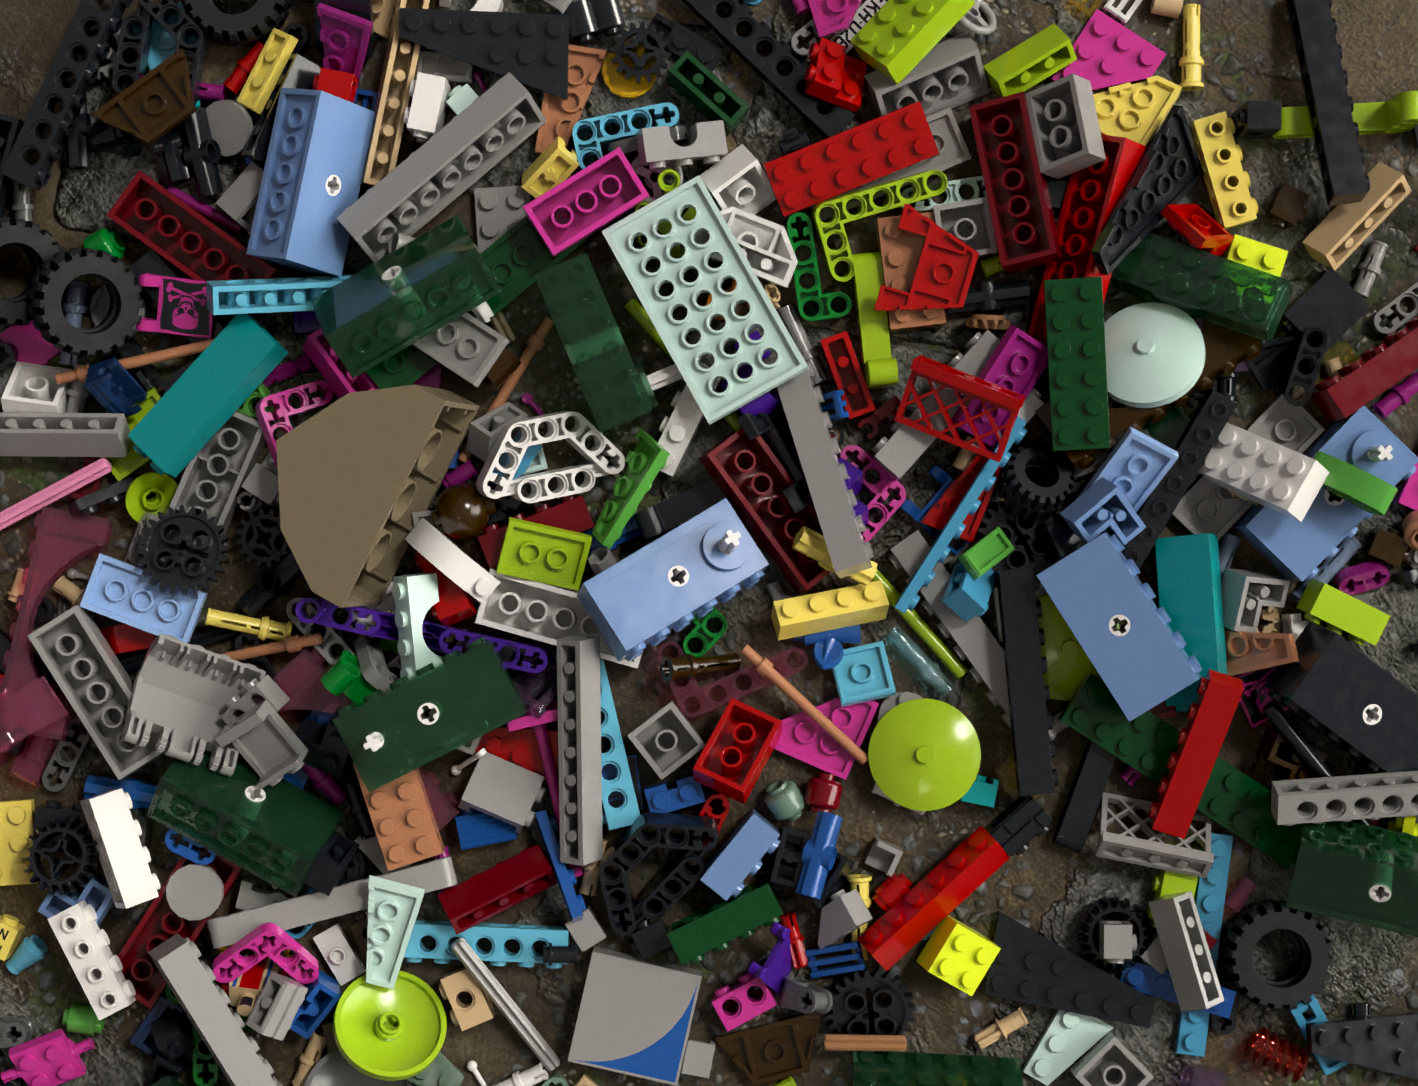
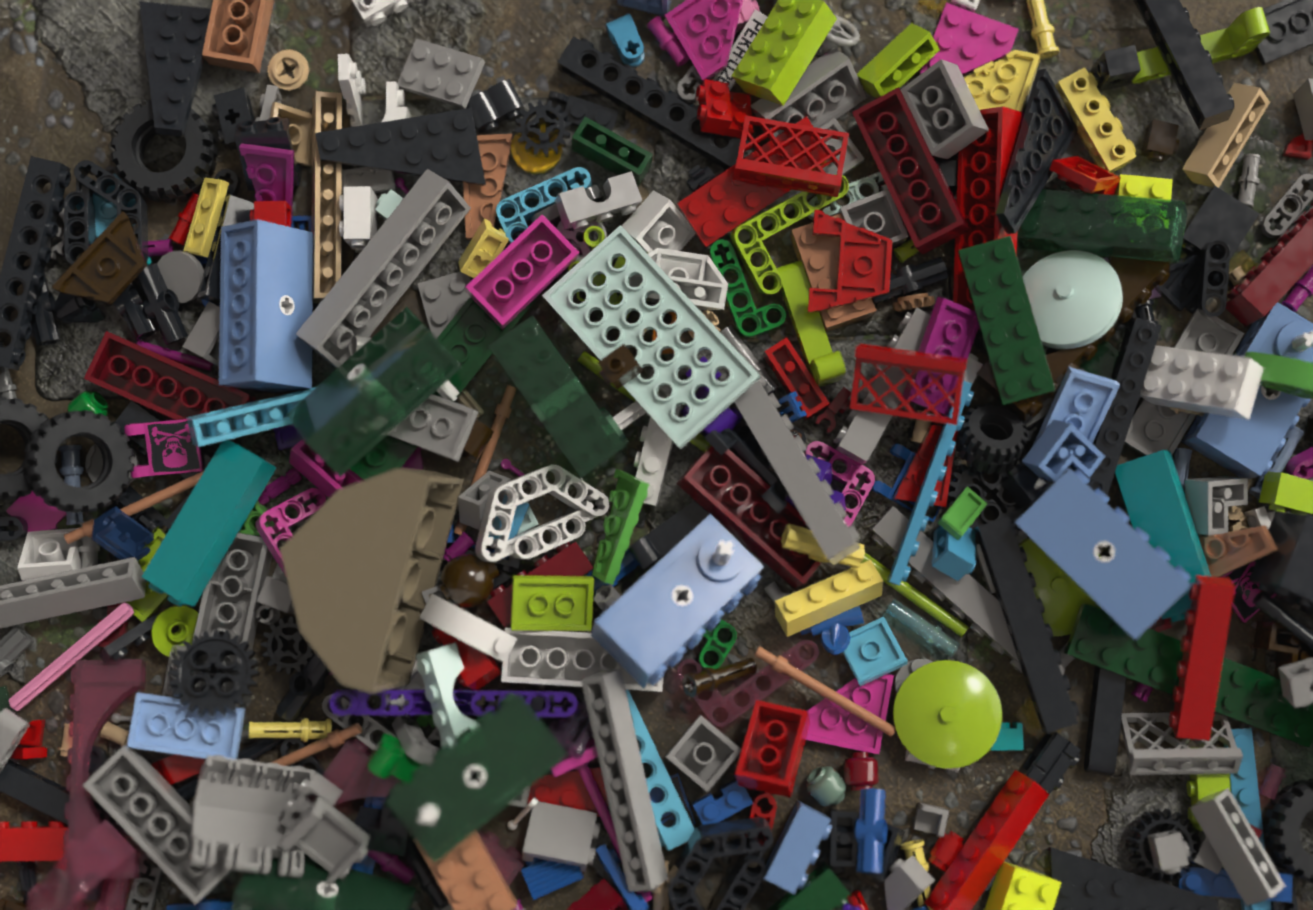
camera: 15 degrees left, 5 degrees down
none -> dark brown brick [598,344,644,389]
none -> red fence [734,115,849,197]

